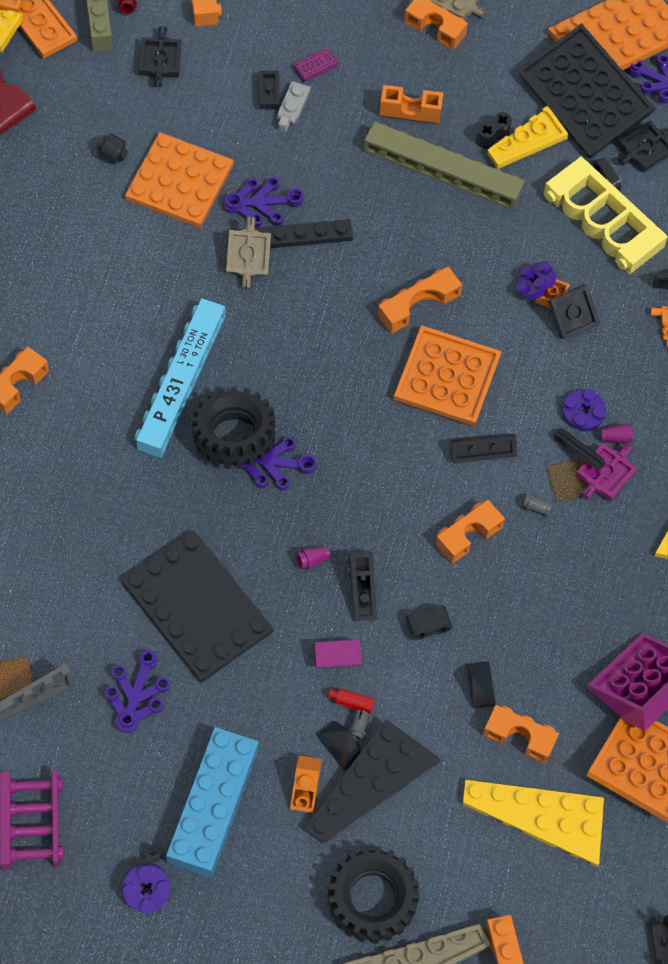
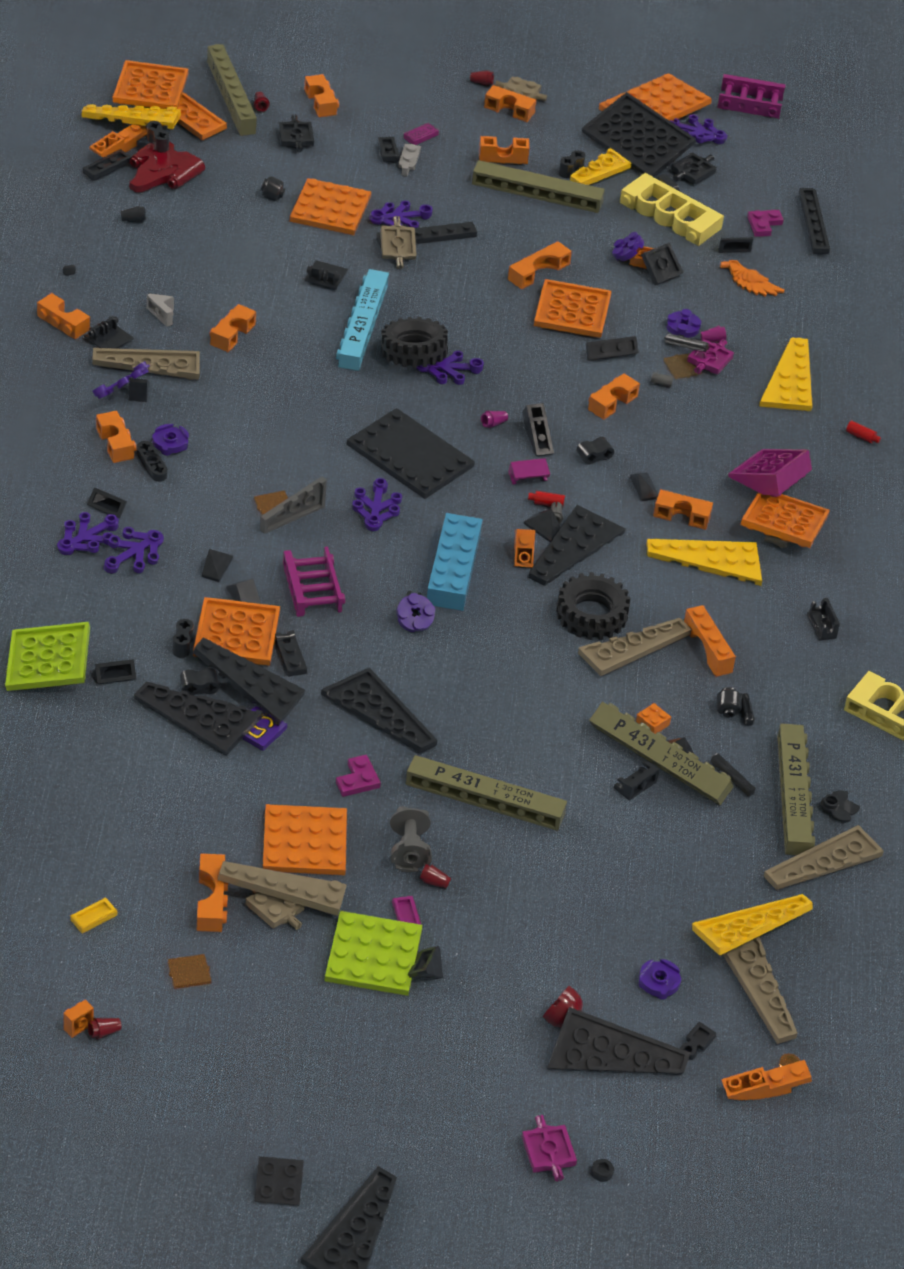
camera: 10 degrees left, 20 degrees down
none -> black hinge [304,260,348,290]

